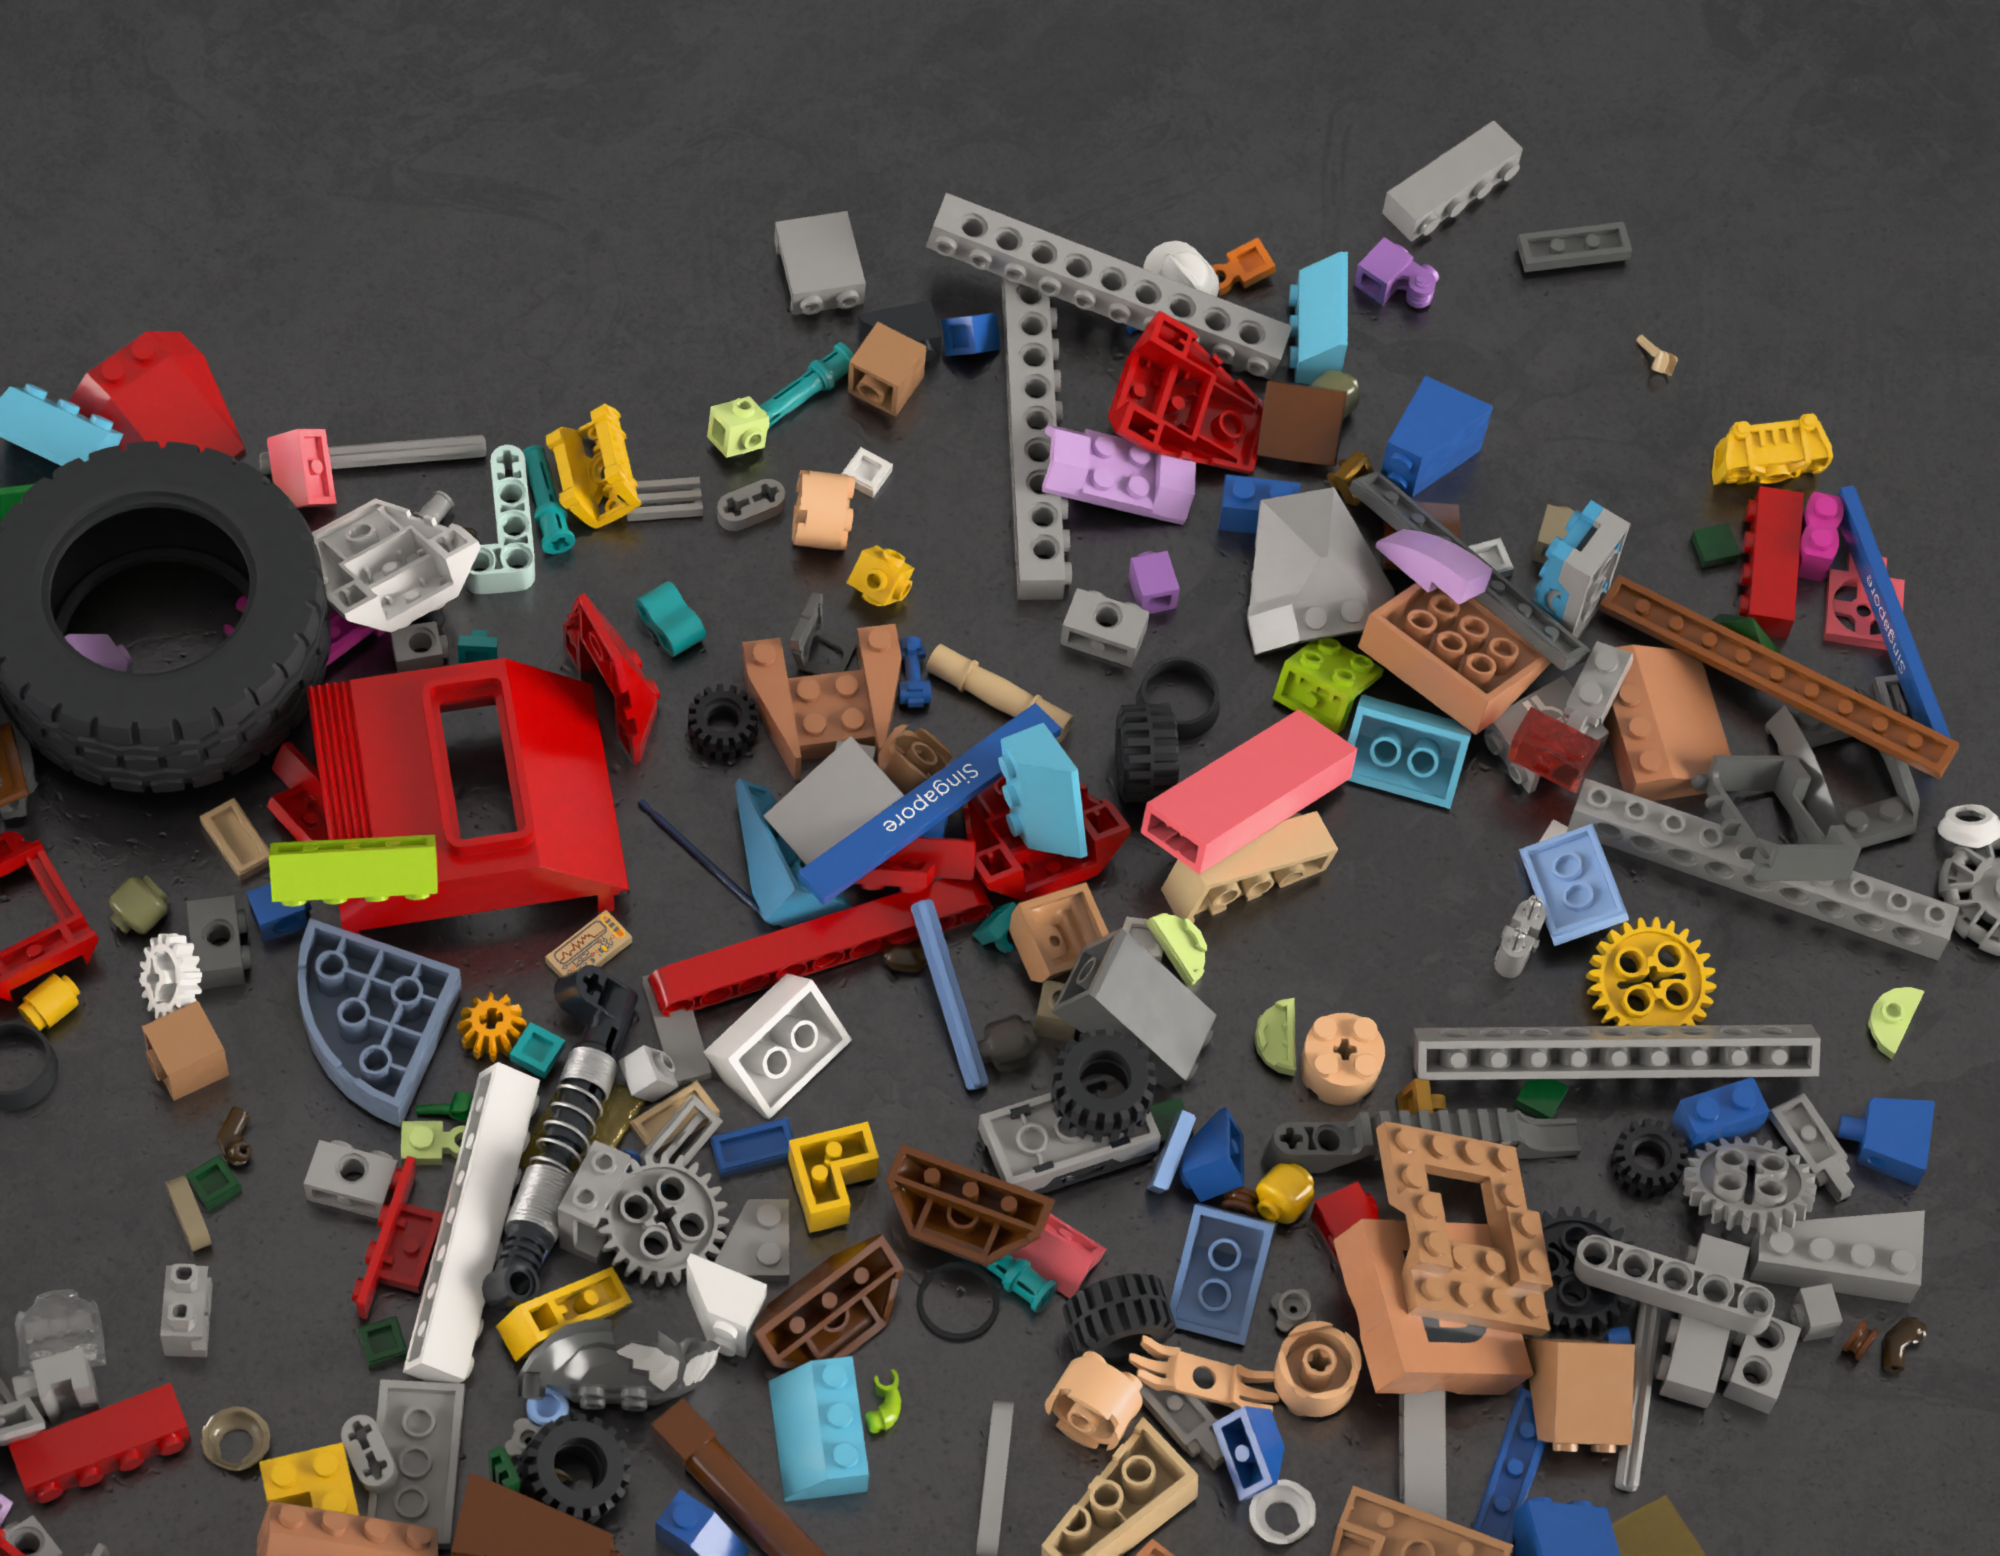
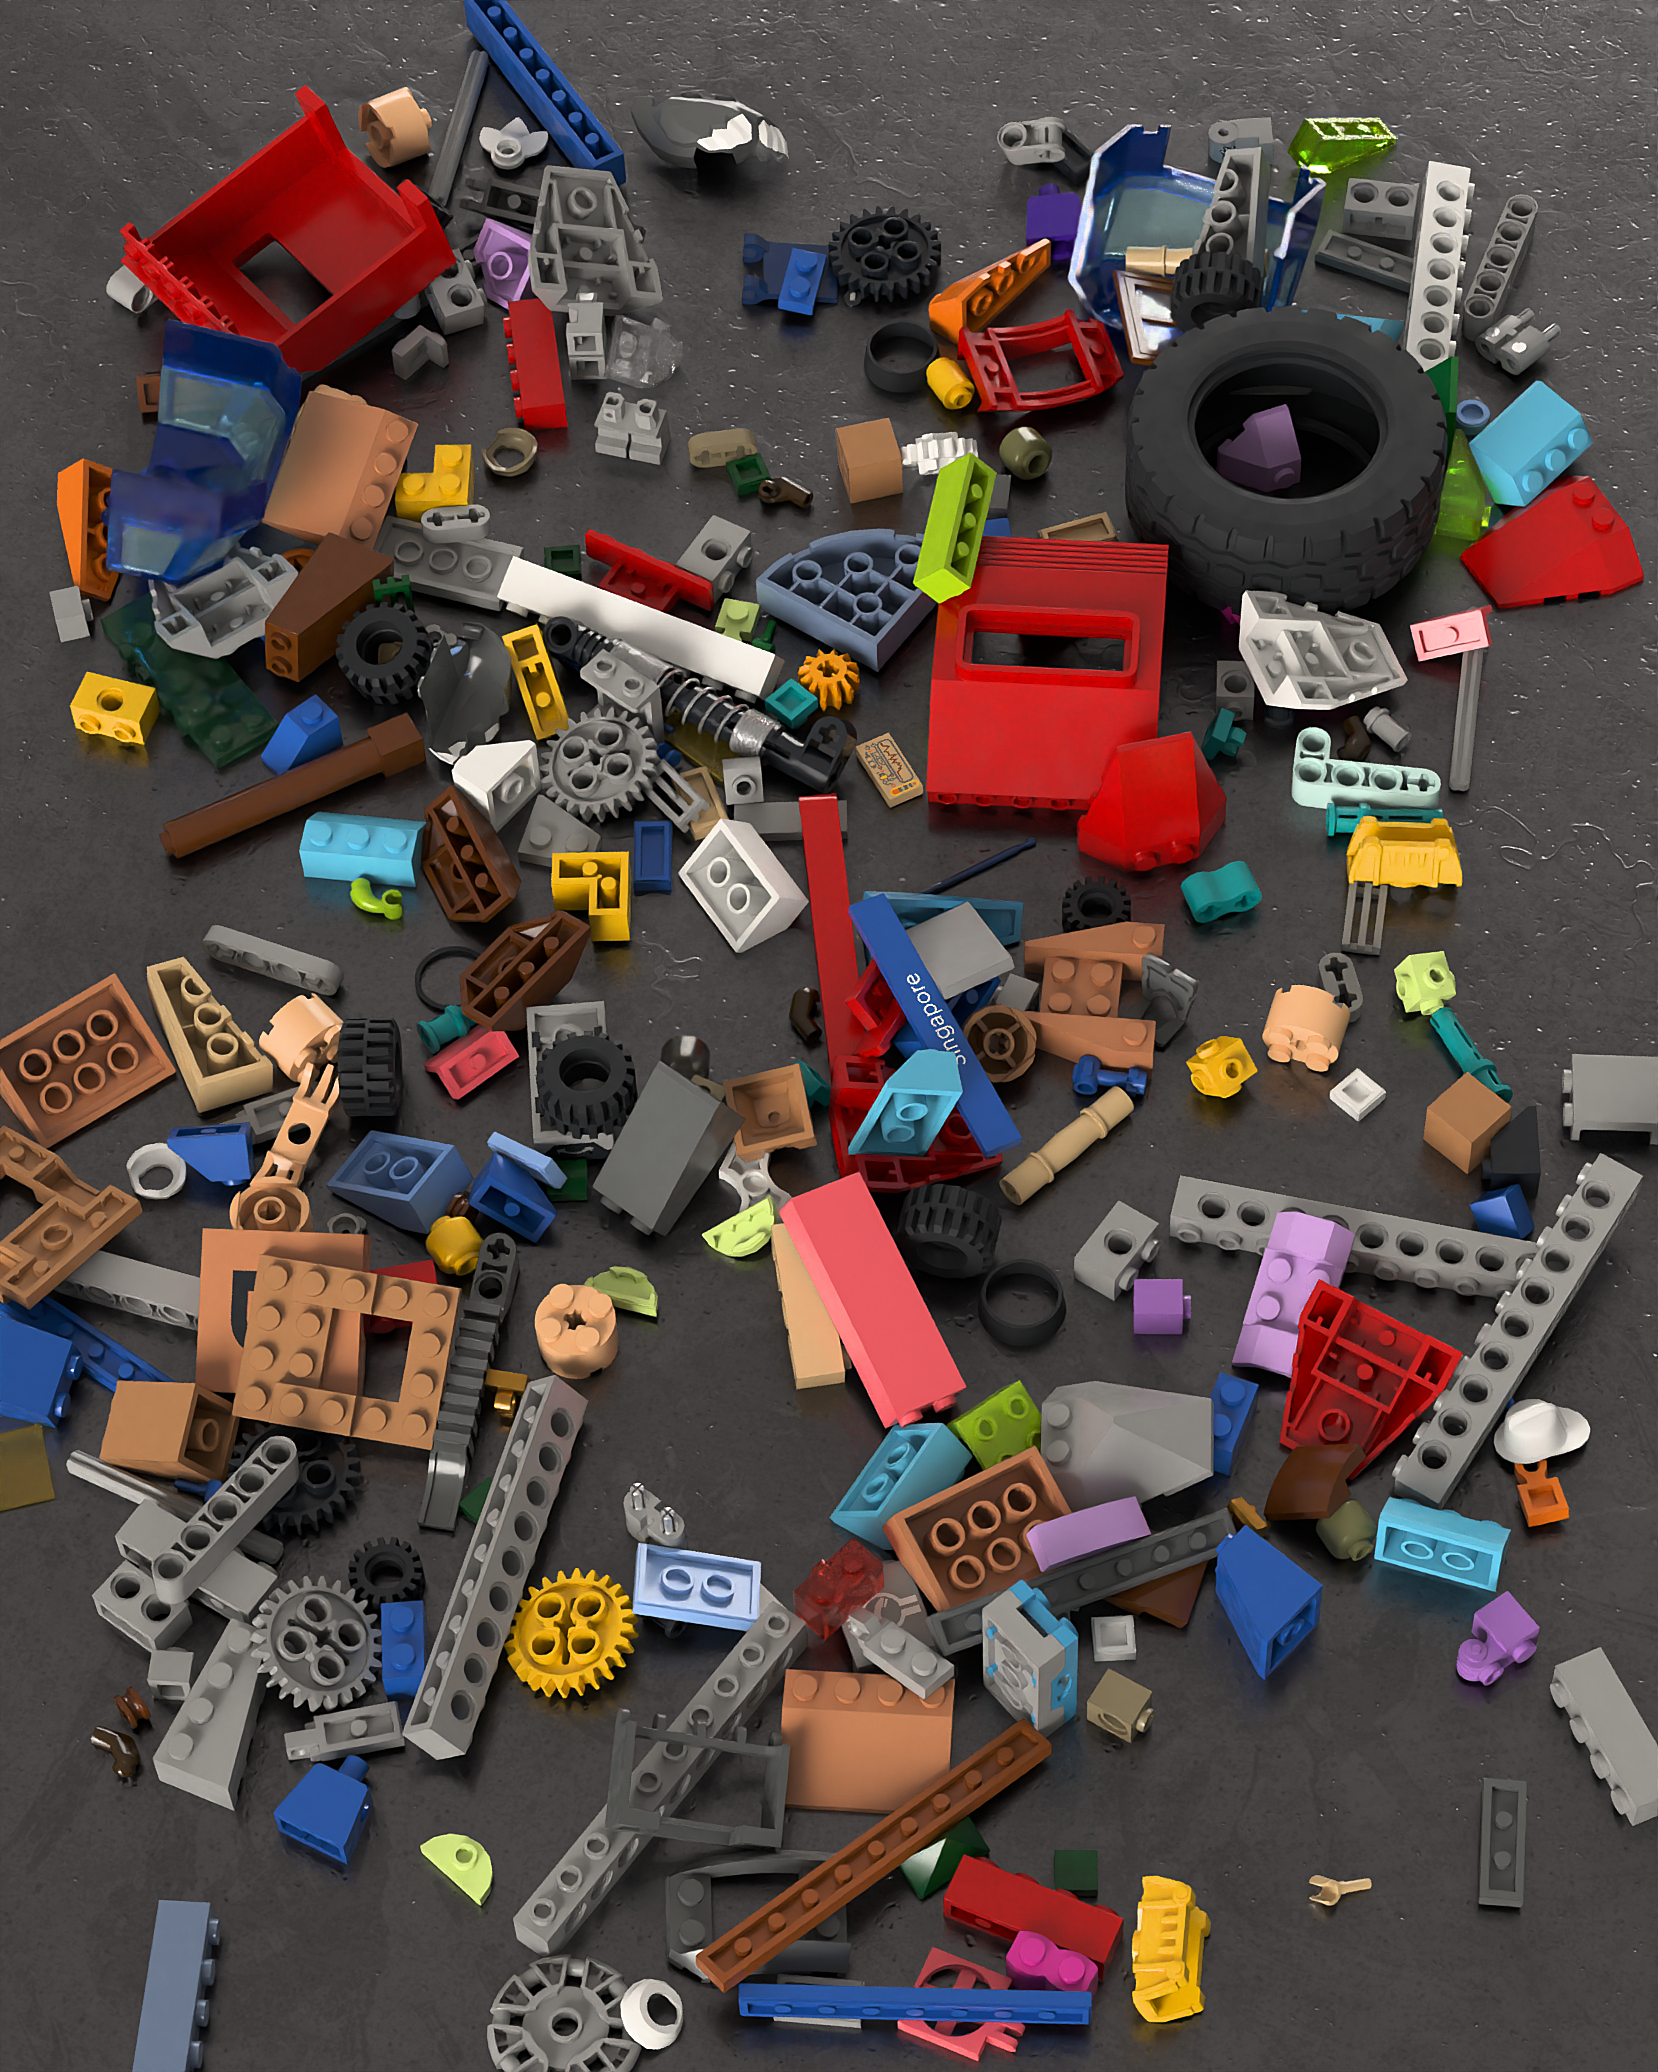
camera: 115 degrees right, 5 degrees down
medium blue axle [911,899,989,1090] -> none

